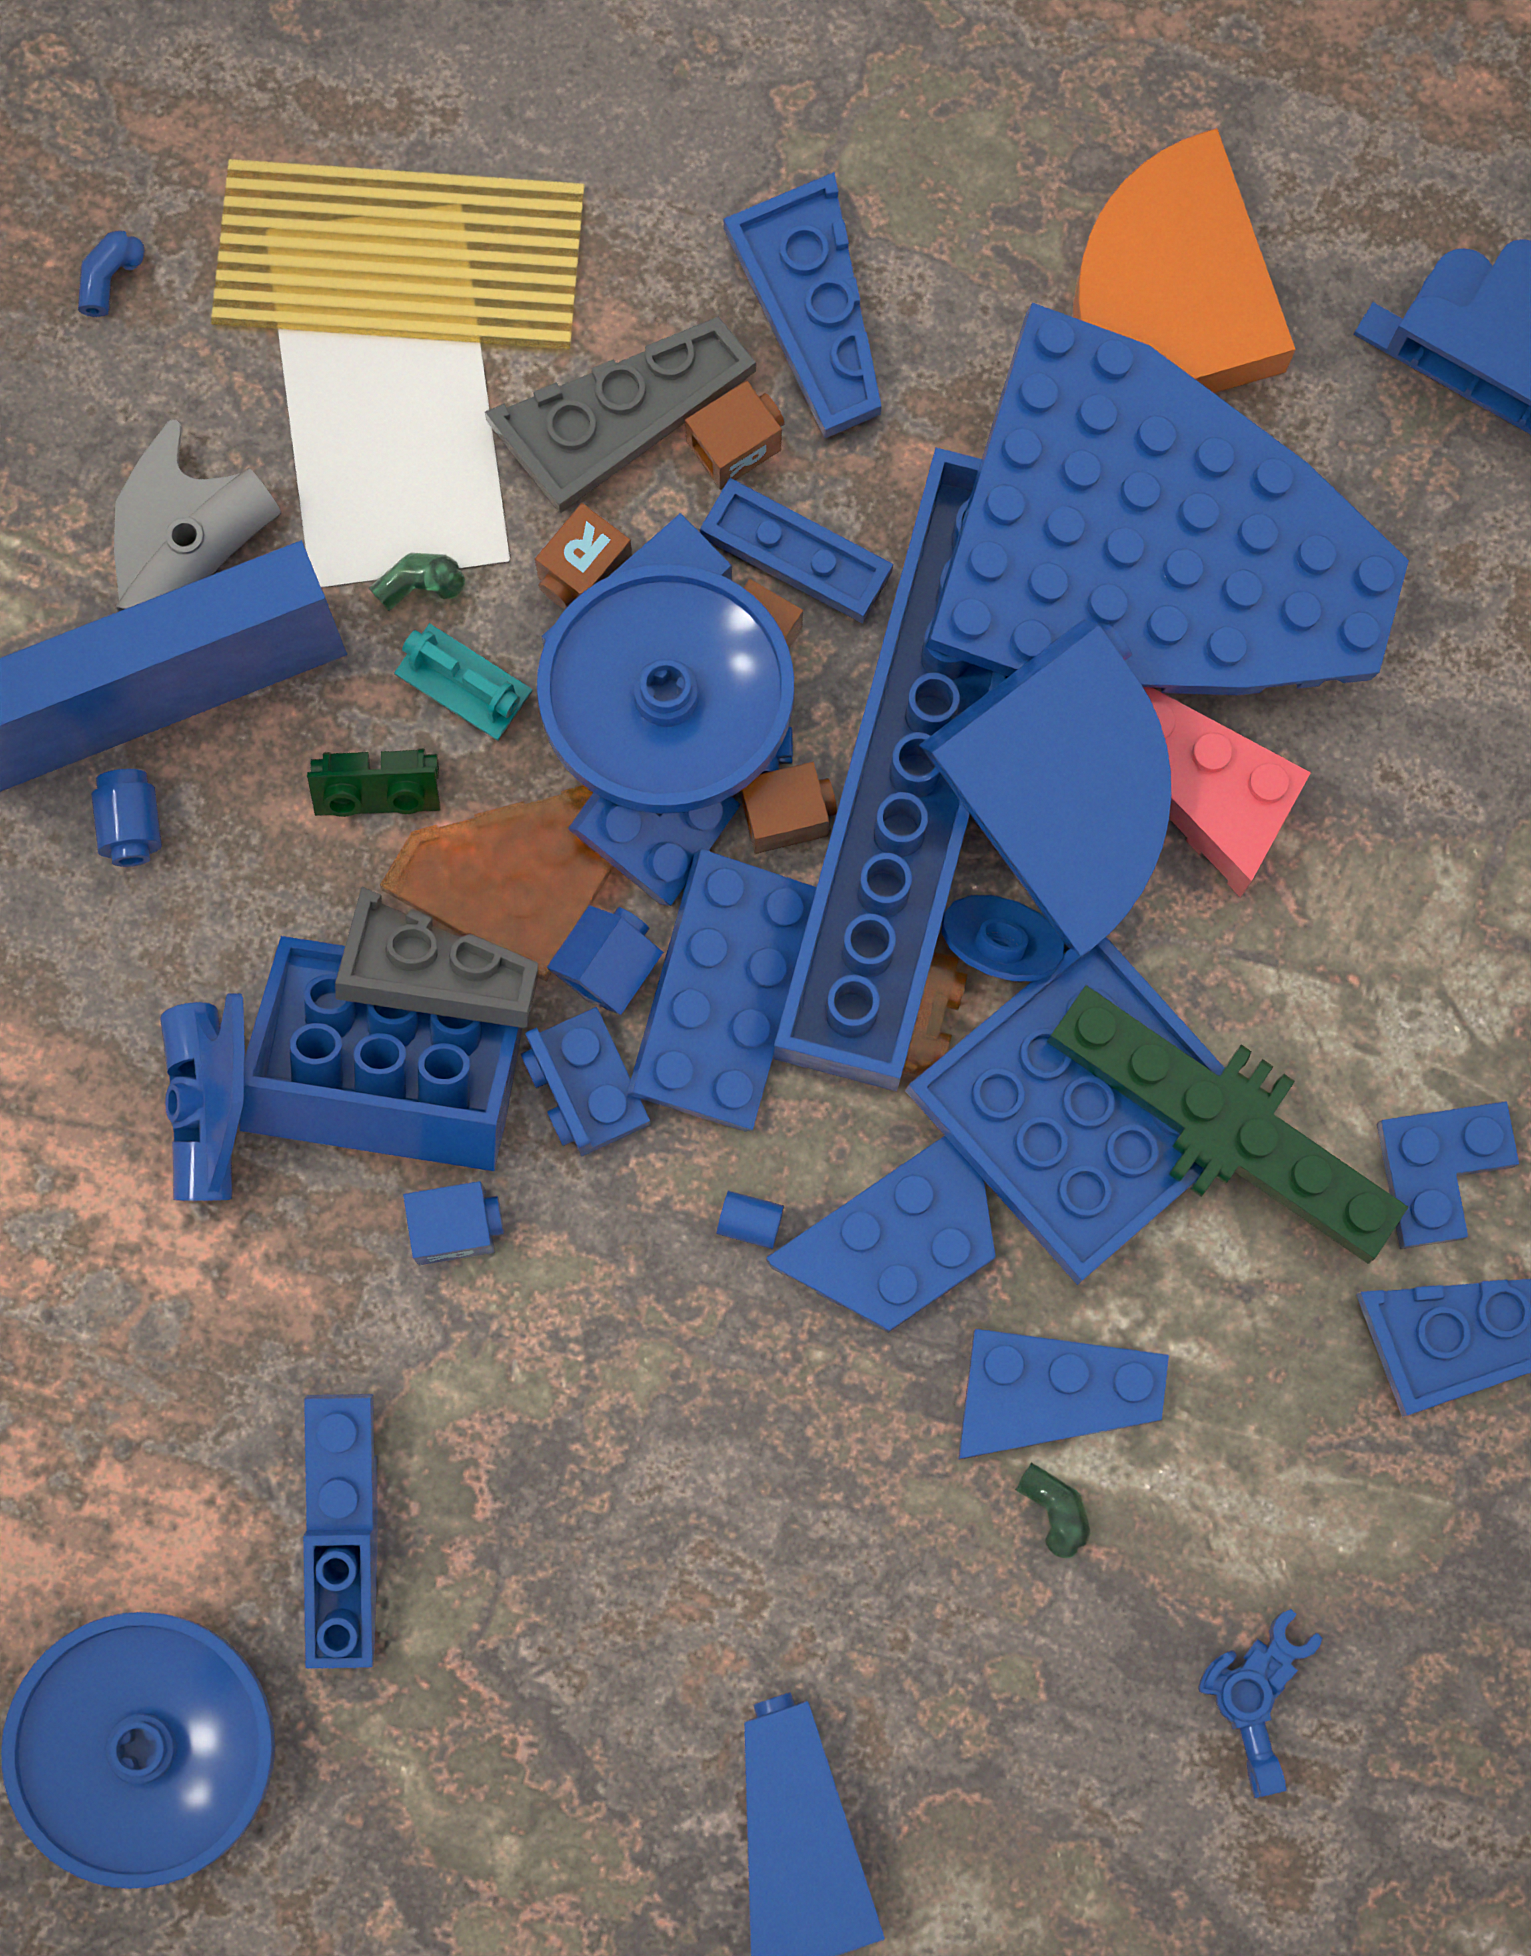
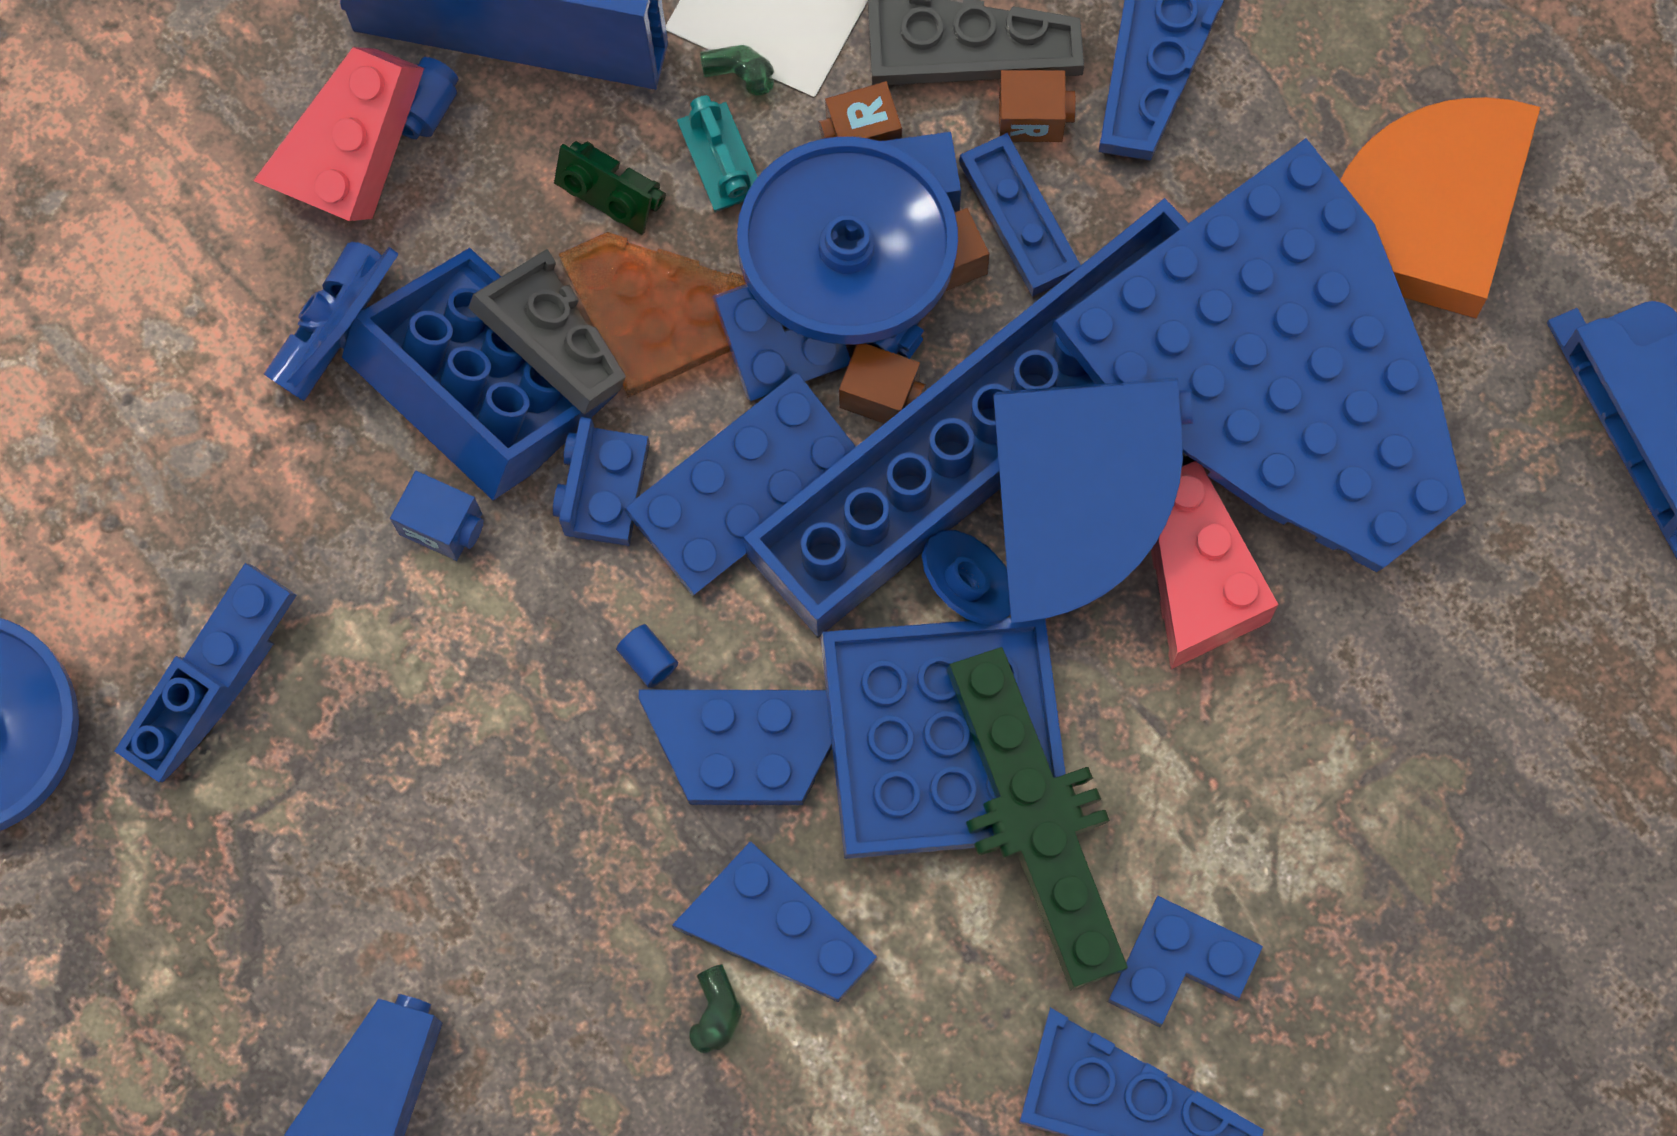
camera: 40 degrees right, 5 degrees down
blue brick [546,905,664,1015] -> none
clear orange plate [902,952,968,1078] -> none
none -> coral wedge [253,47,424,221]

